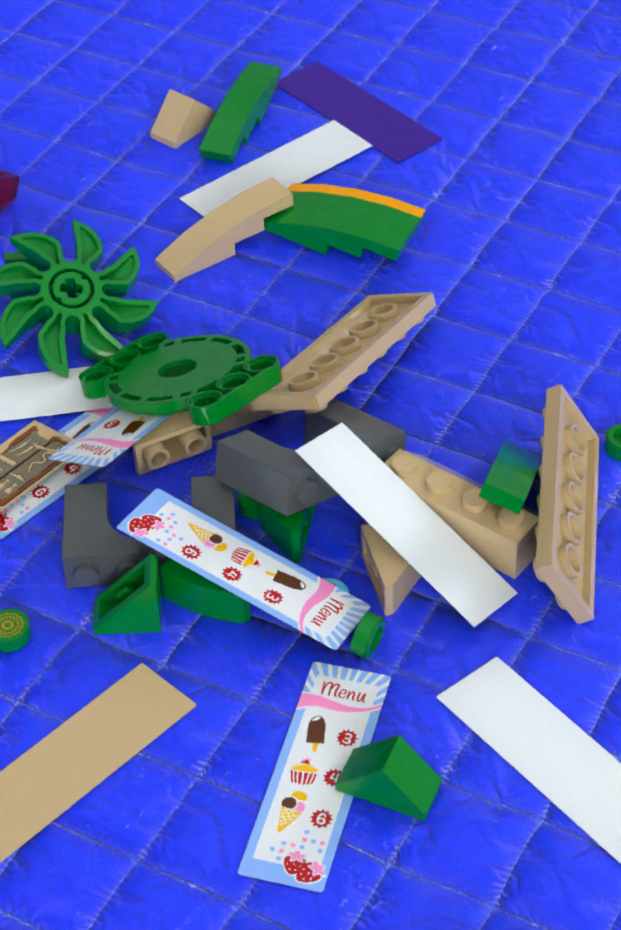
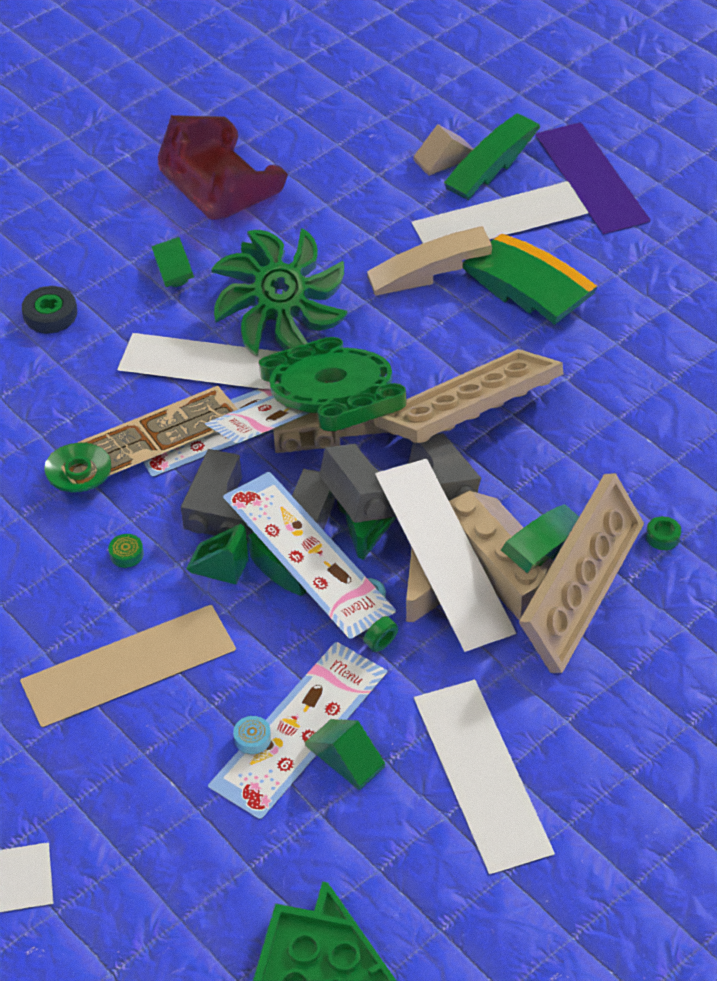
camera: 20 degrees right, 5 degrees up
none -> medium azure tile [233,716,271,754]

